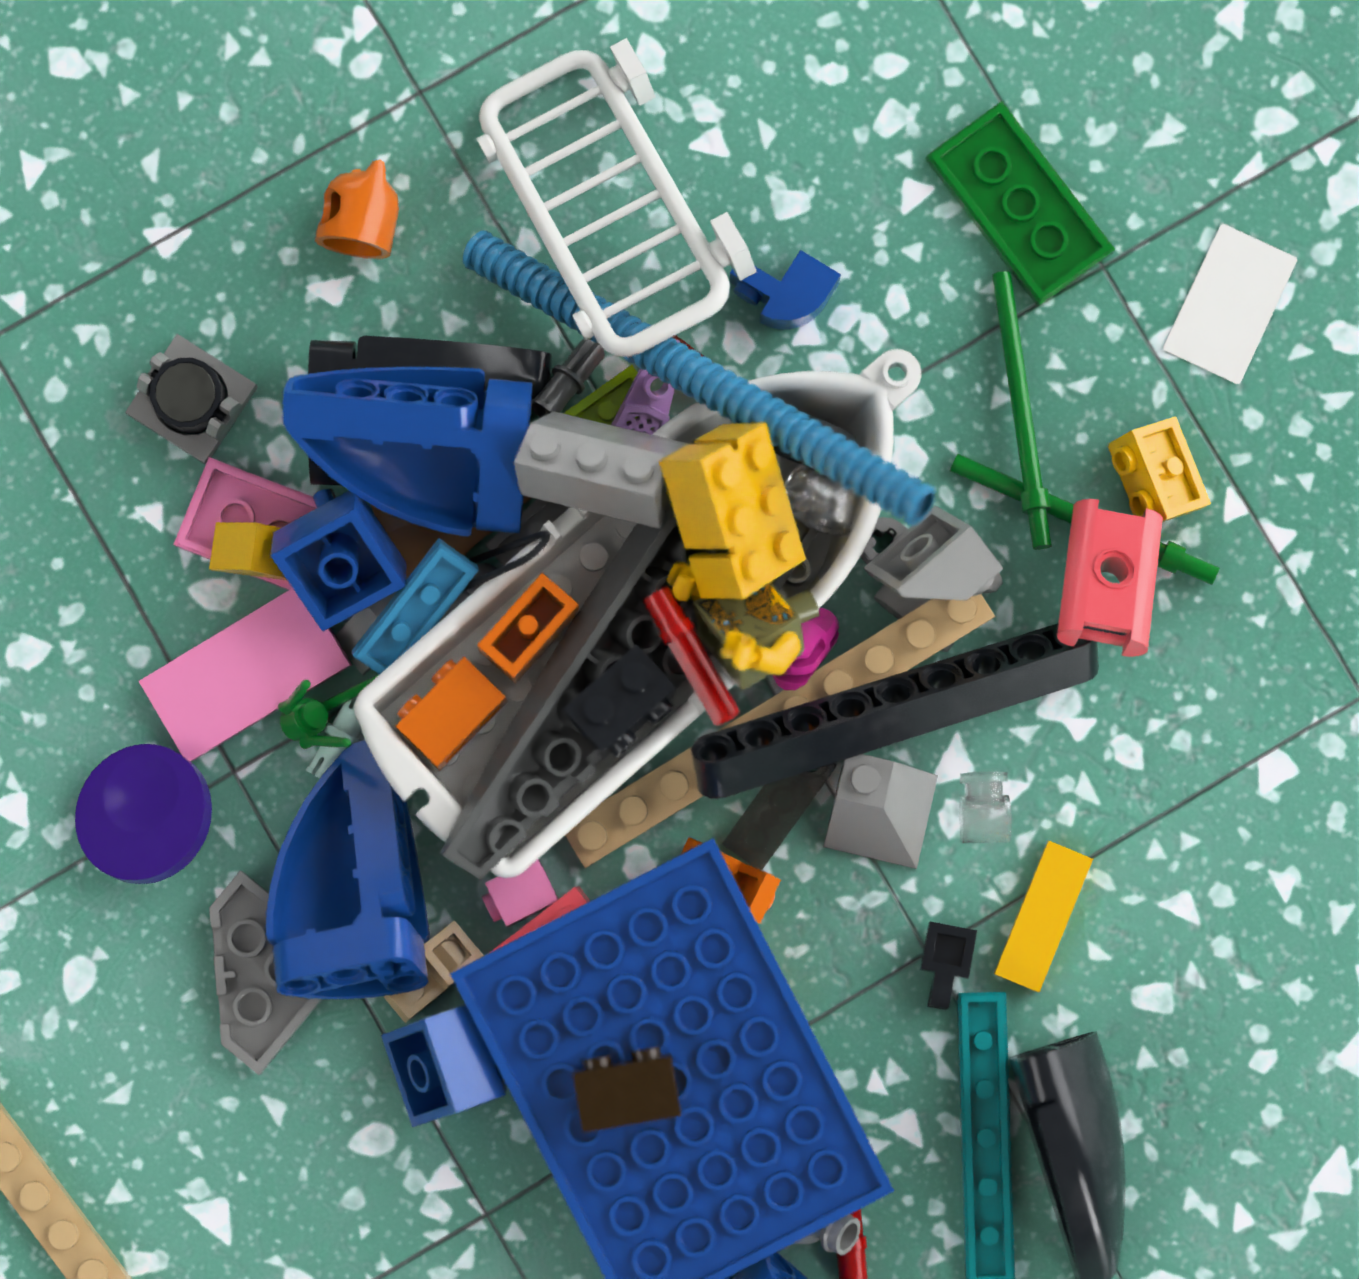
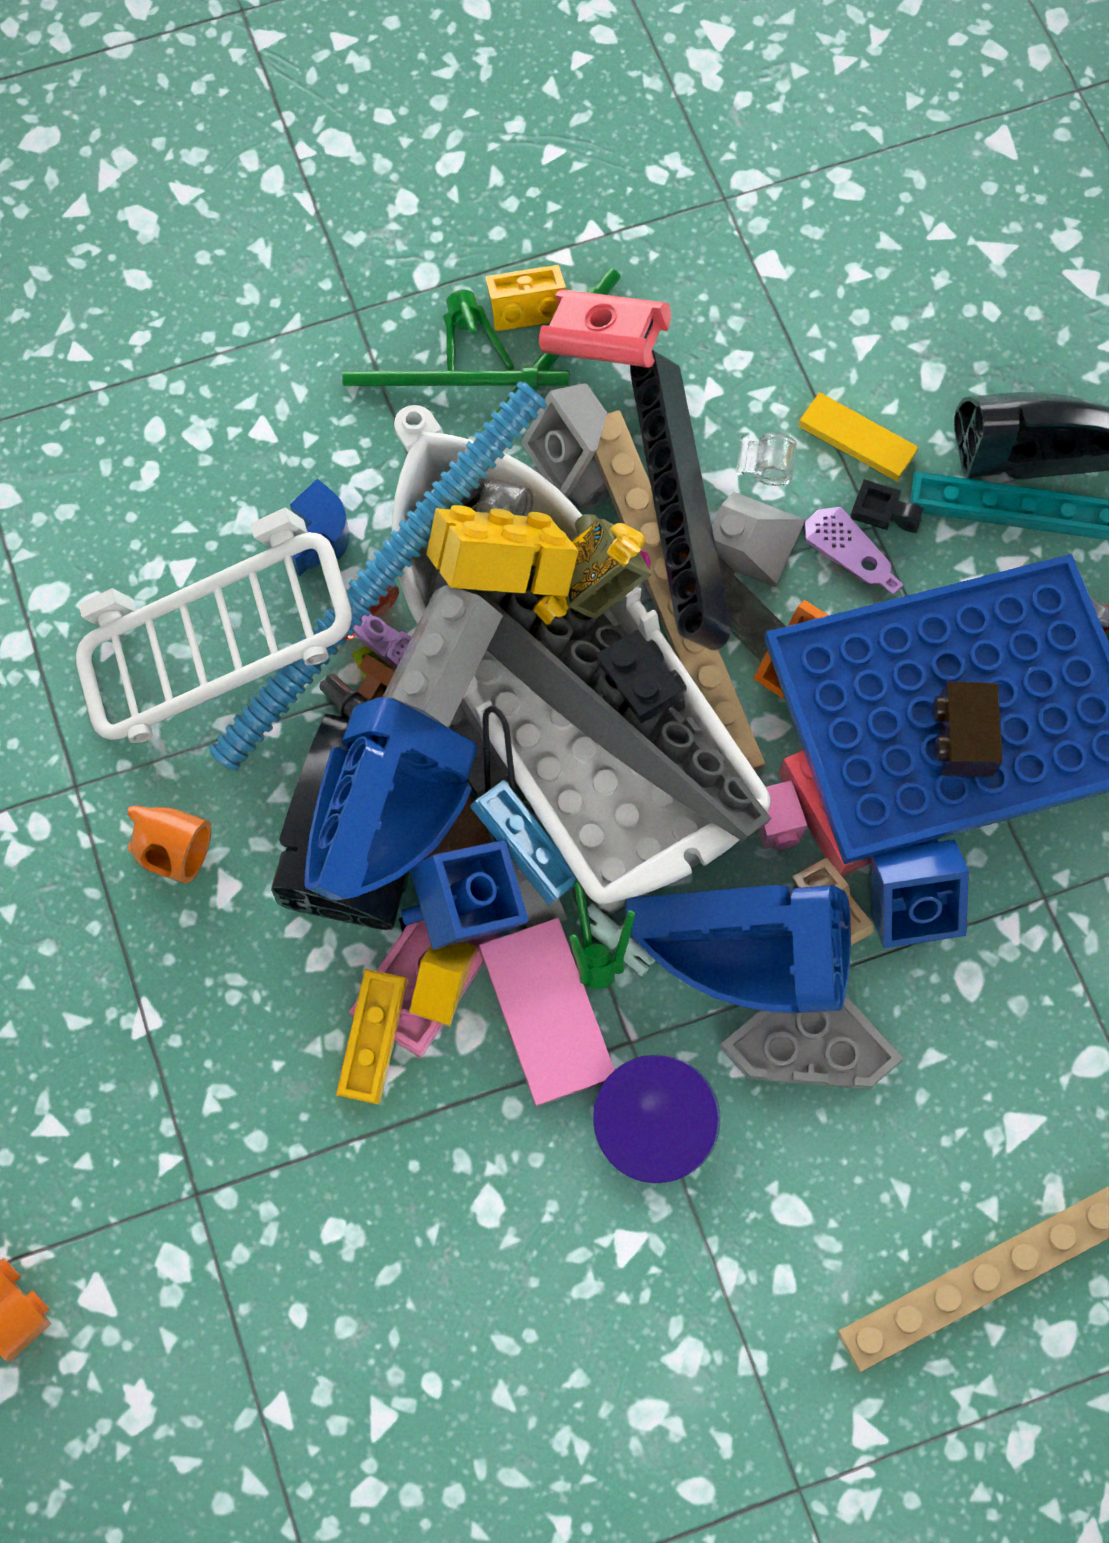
camera: 80 degrees left, 15 degrees down
piece [125,334,258,465] -> none
orange brick [396,656,508,771] -> none
orange brick [477,573,579,684] -> none
red axle [643,587,739,726] -> none
green tile [926,101,1115,308] -> none
white sticker [1163,224,1297,384] -> none
none -> yellow tile [336,969,408,1105]
none -> dark orange tile [357,654,395,701]
none -> green plant [443,290,514,371]
none -> lavender piece [804,507,904,595]

